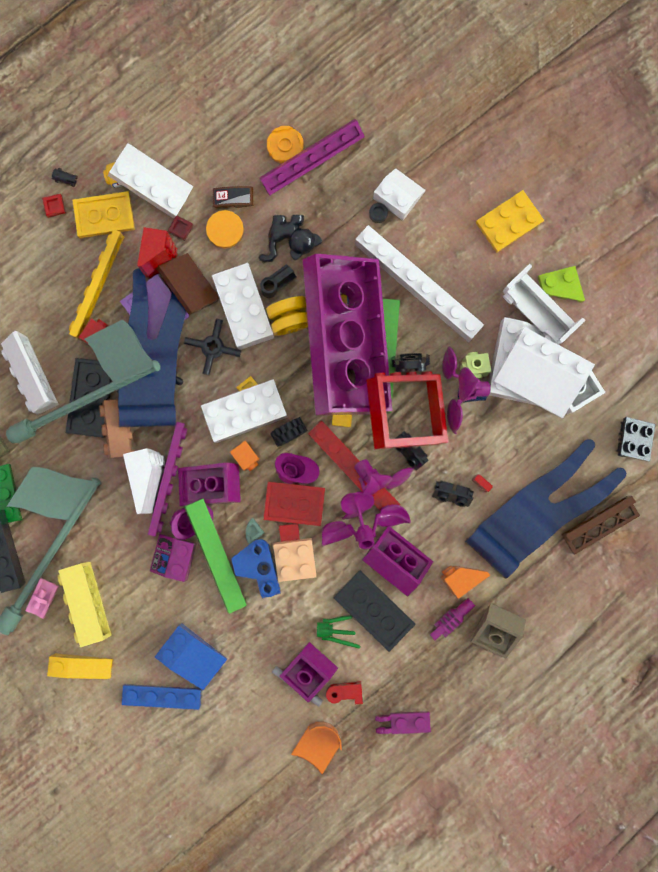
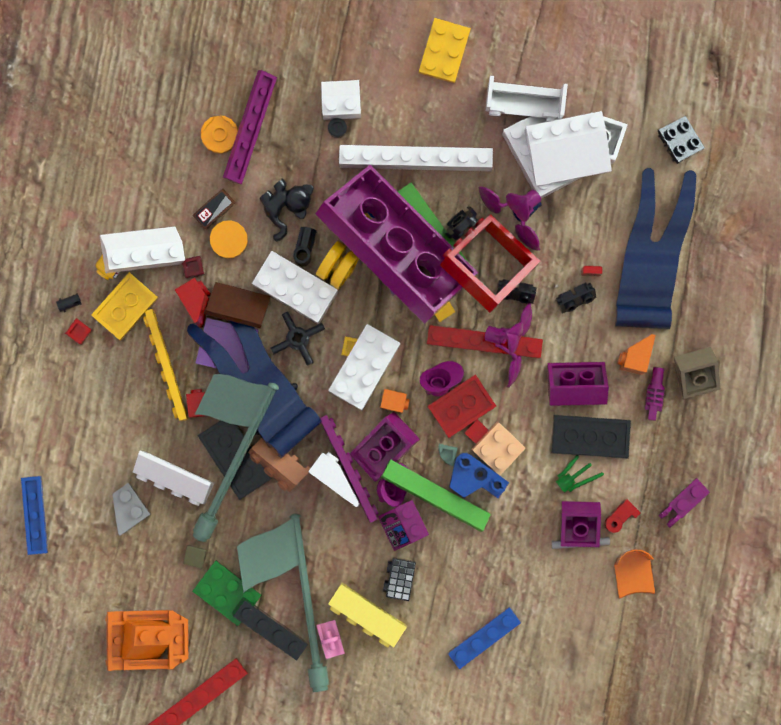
camera: 40 degrees left, 0 degrees up
yellow slope [47,653,113,679] -> none
blue slope [155,623,227,690] -> none
black tyre [270,417,308,447] -> none
magenta plant [322,492,411,549] -> none
yellowish green brick [460,352,491,380] -> none
lime wing [538,266,585,303] -> none
reddish brown fence [561,496,640,555] -> none
none -> brick [383,557,416,601]

